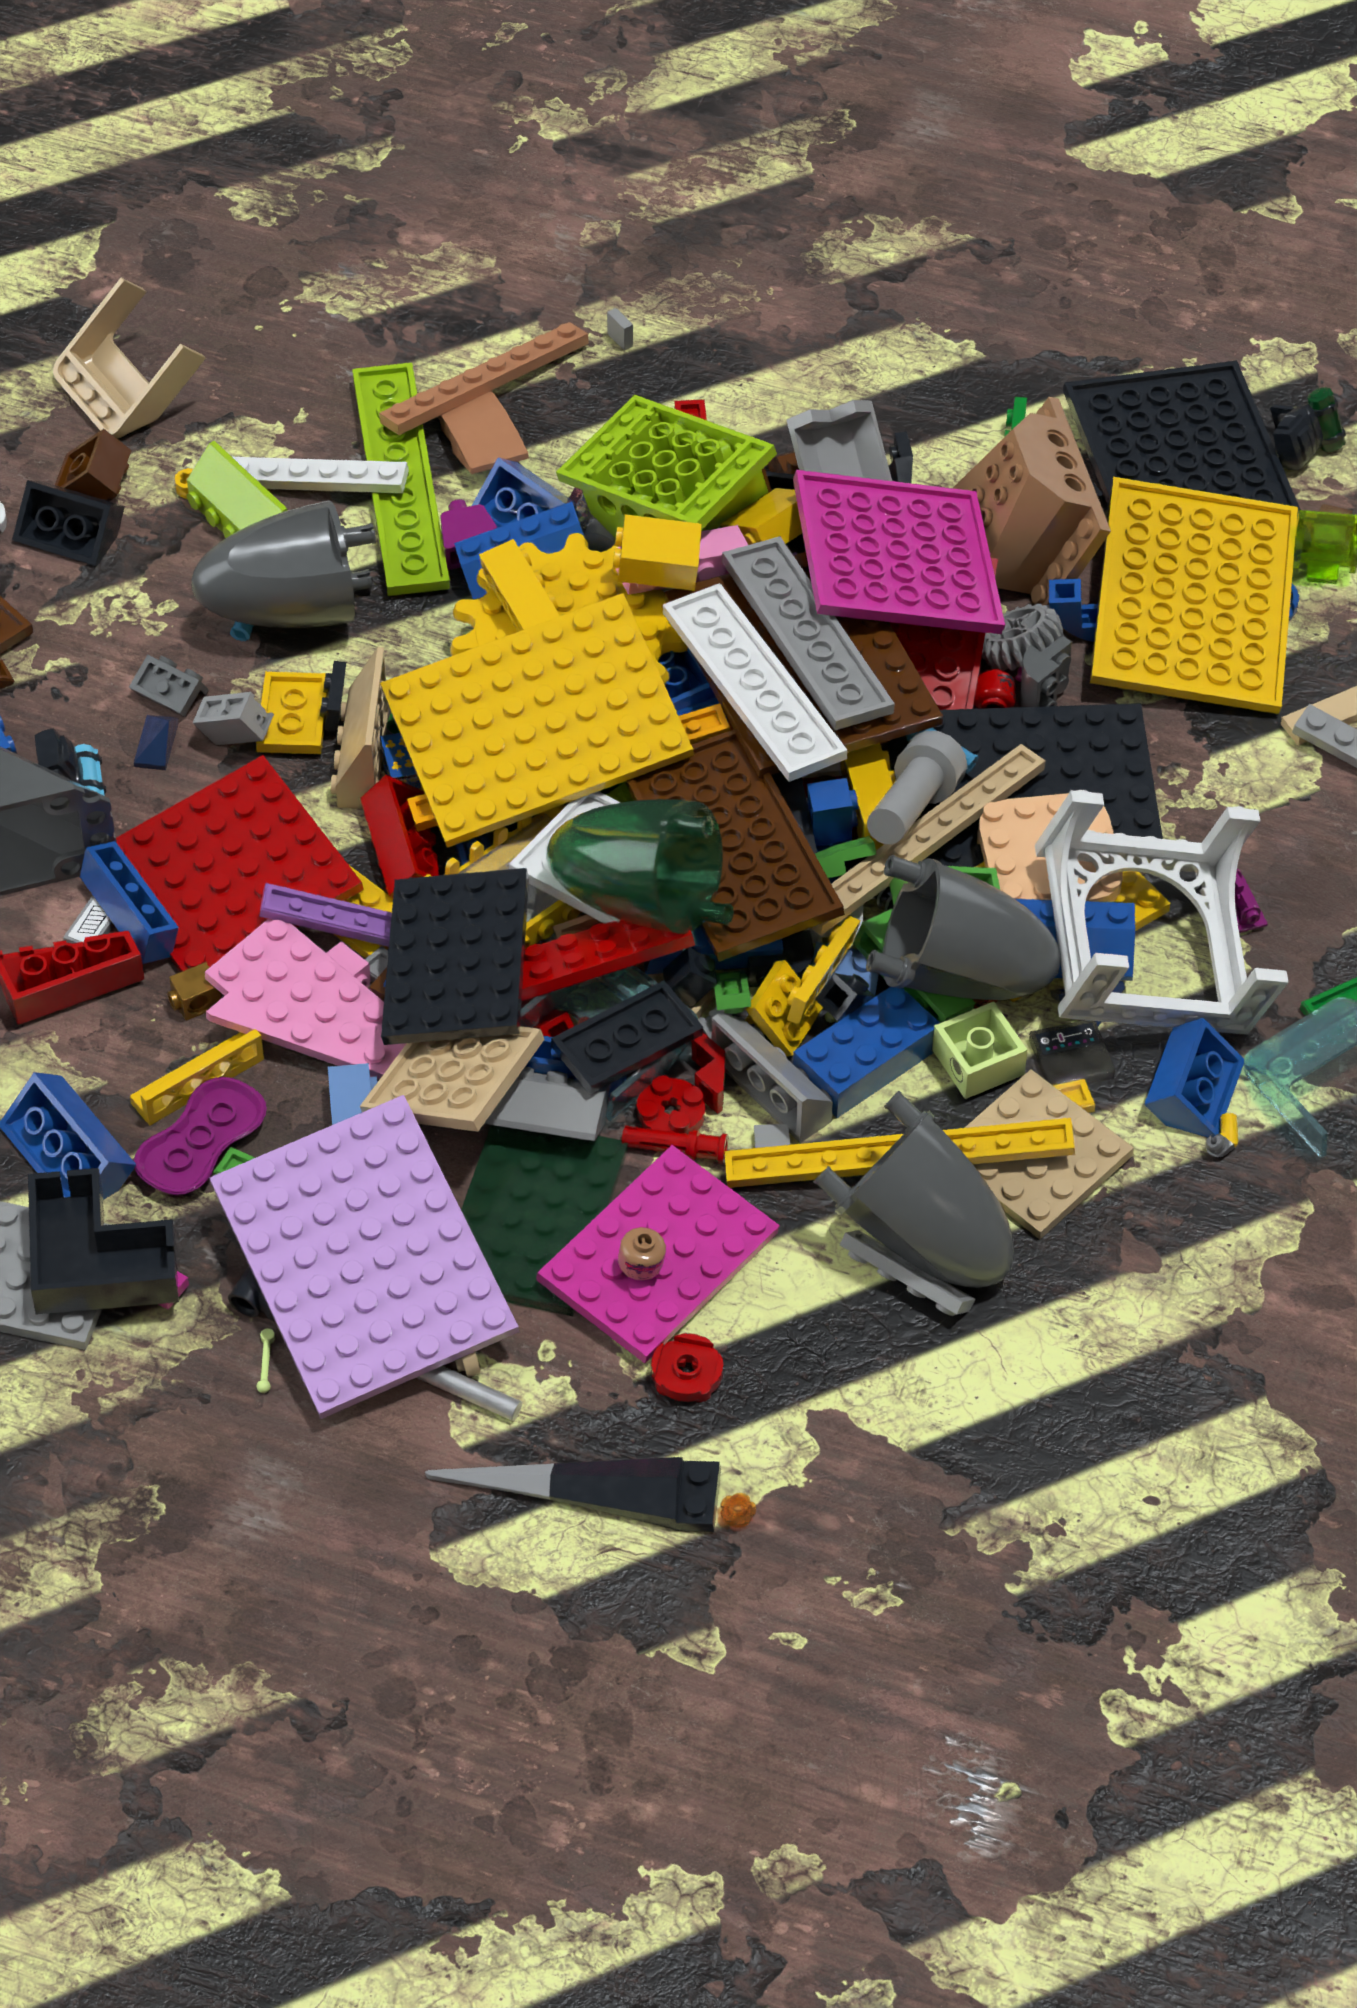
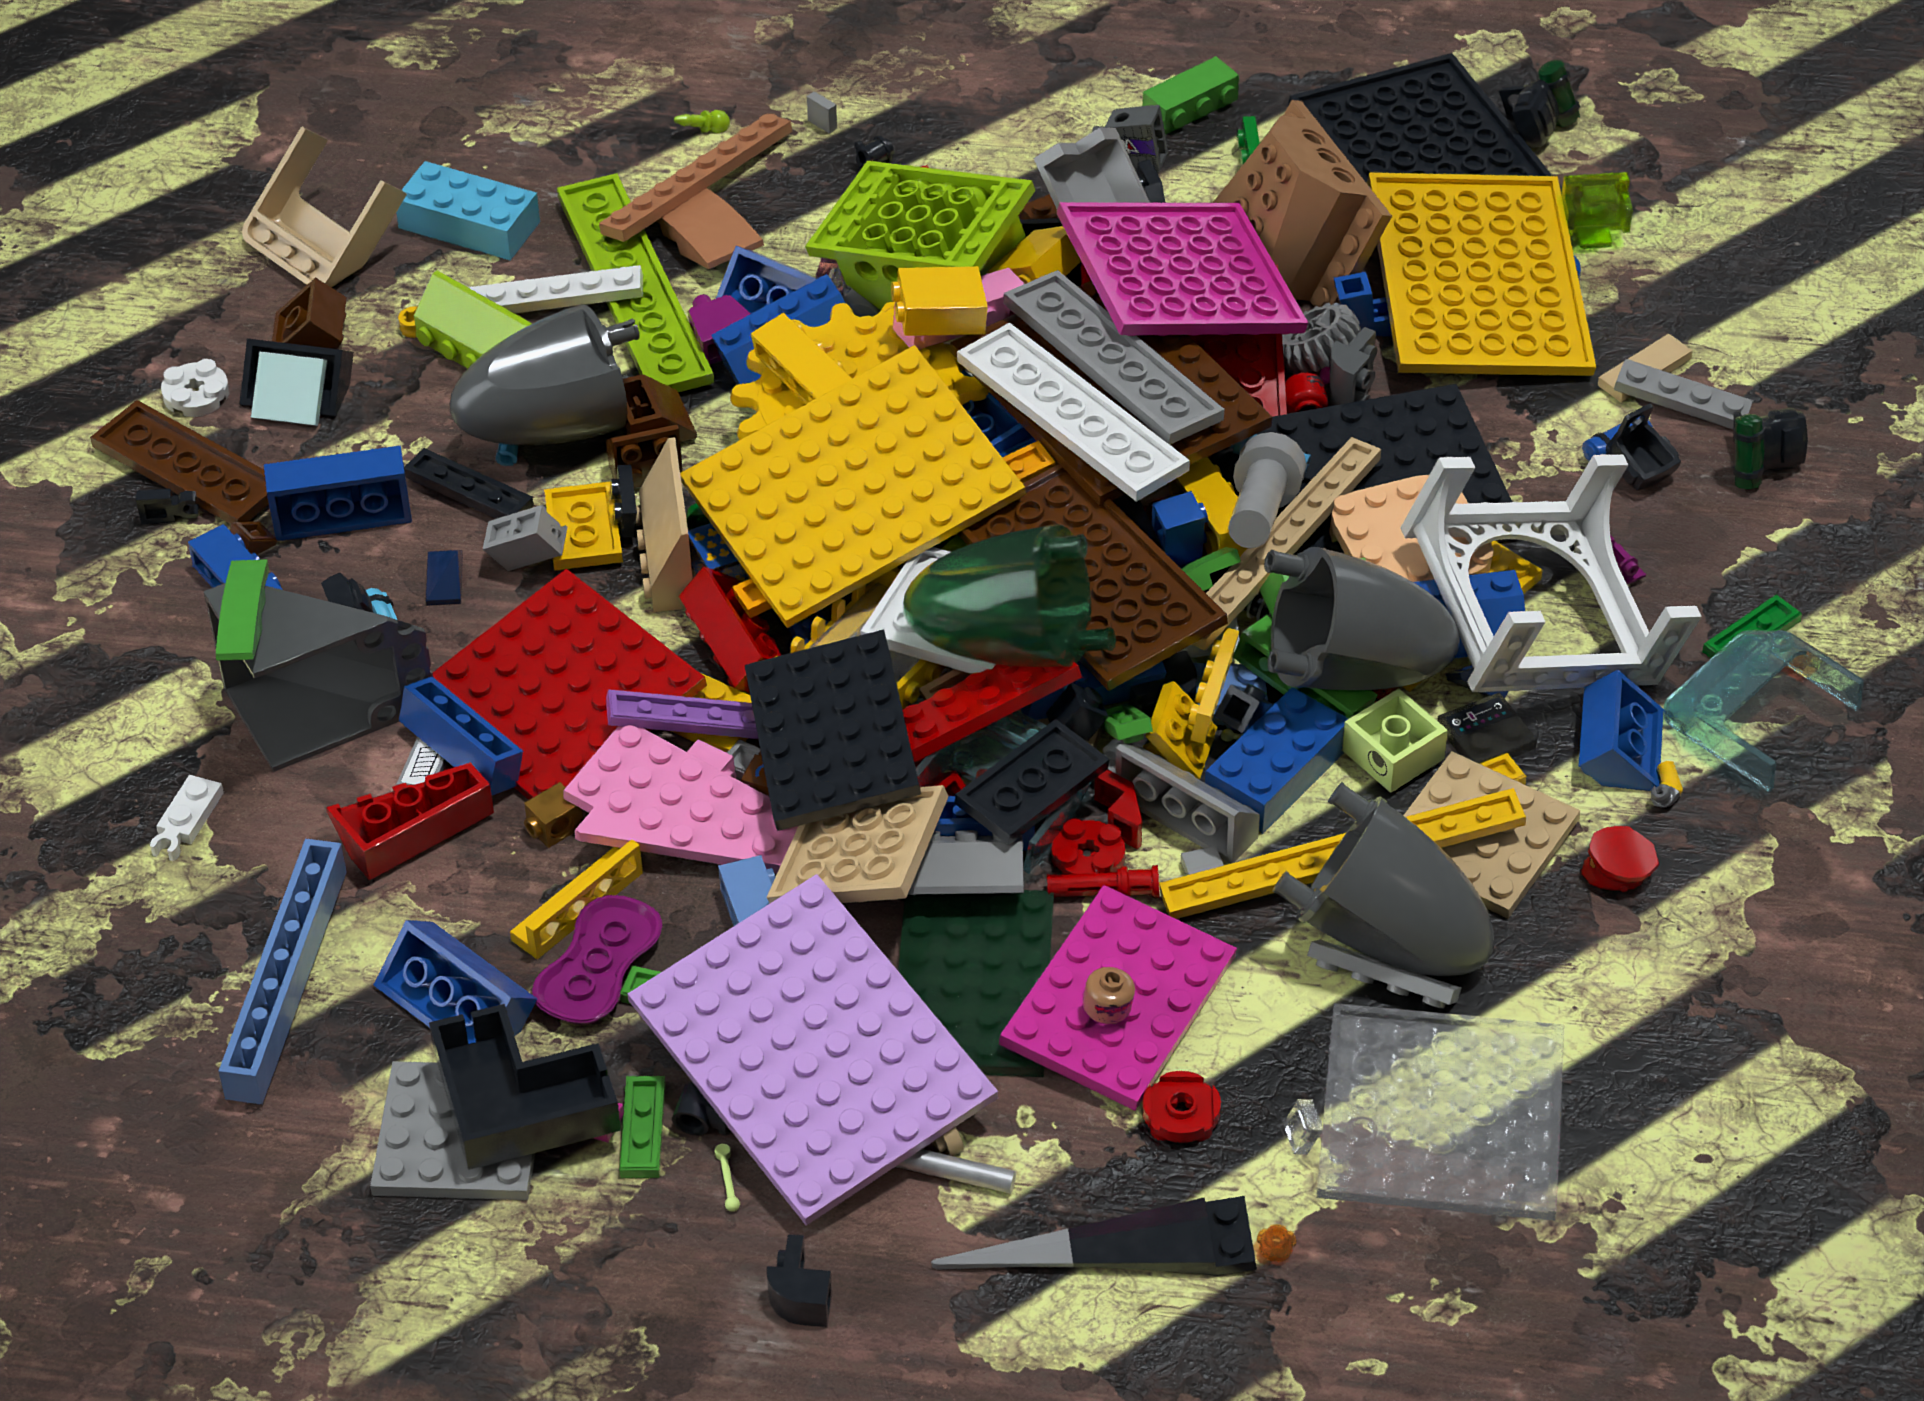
camera: 10 degrees left, 5 degrees down
dark grey bracket [129,655,209,717] -> none
none -> light aqua tile [251,352,327,426]
none -> blue brick [264,445,412,541]
none -> medium azure brick [396,161,540,261]
none -> black plate [404,448,534,519]
none -> reddish brown slope [606,425,683,488]
none -> bright green tile [620,1076,666,1178]
none -> reddish brown slope [622,374,697,442]
none -> lime bar [674,110,730,133]
none -> black brick [766,1234,832,1327]
none -> black brick [854,135,894,167]
none -> dark grey torso [1092,105,1168,172]
none -> bright green brick [1142,57,1239,135]
none -> clear plate [1283,1099,1323,1155]
none -> clear plate [1316,1003,1564,1221]
none -> red hat [1581,826,1659,892]
none -> black piece [1582,403,1681,491]

